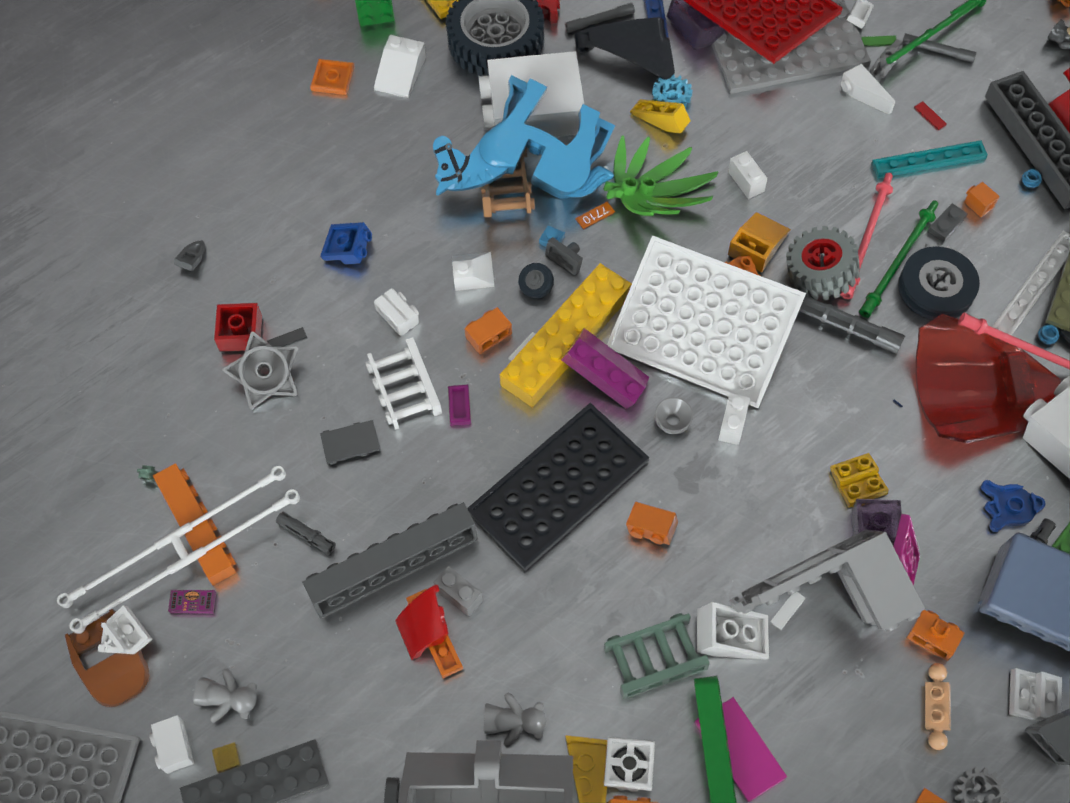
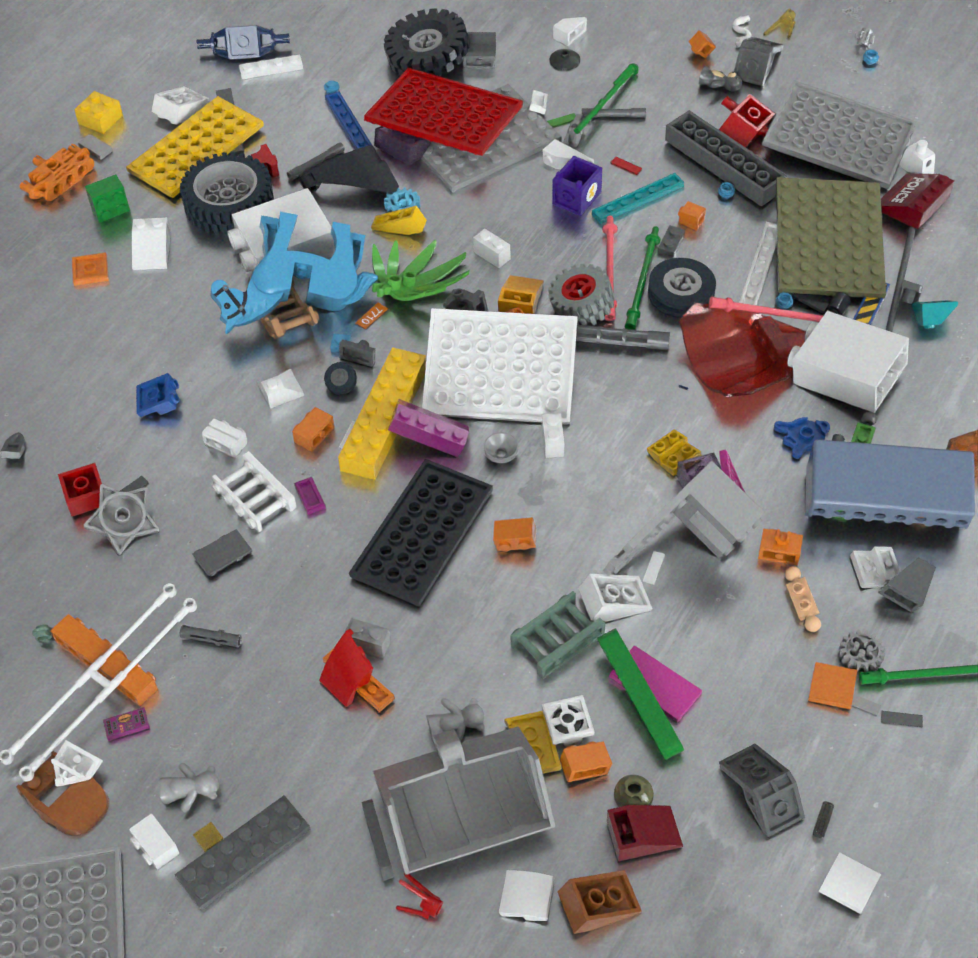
camera: 20 degrees left, 10 degrees down
dark grey brick [302,502,478,618] -> none
none -> dark grey tile [443,288,488,311]
none -> dark purple container [552,156,603,216]

